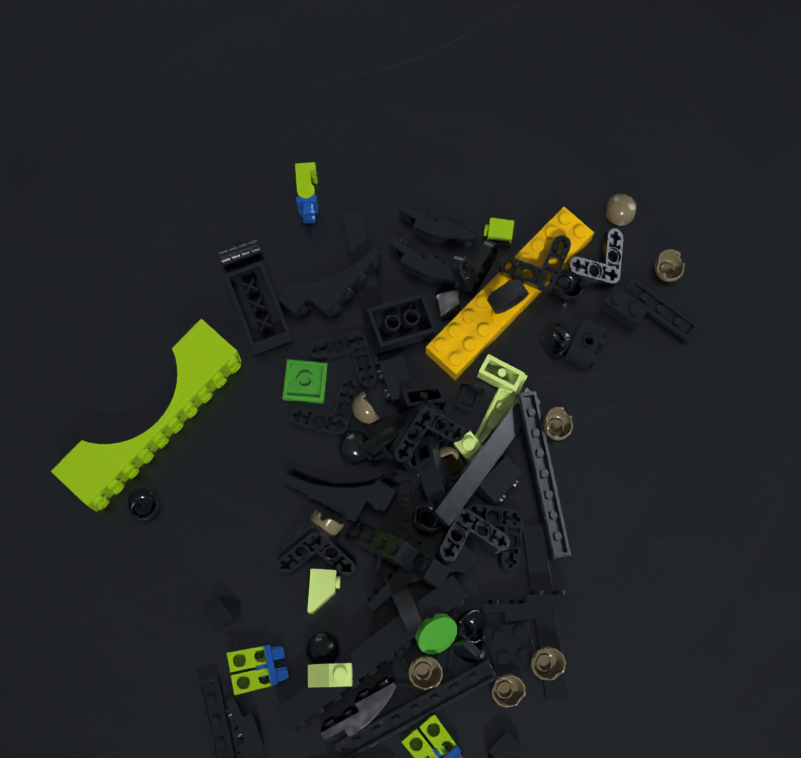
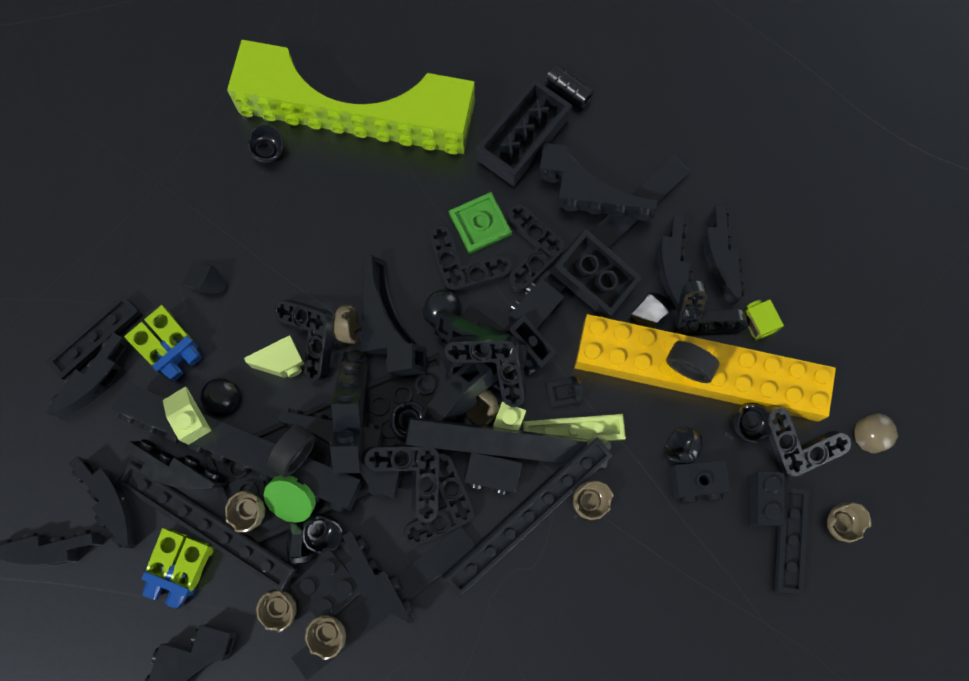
camera: 60 degrees right, 0 degrees up
hips [295,162,319,224] -> none
dark tan hair [352,392,379,424] -> none
yellowish green slope [477,354,525,392] -> none
black beam [499,235,571,292] -> none

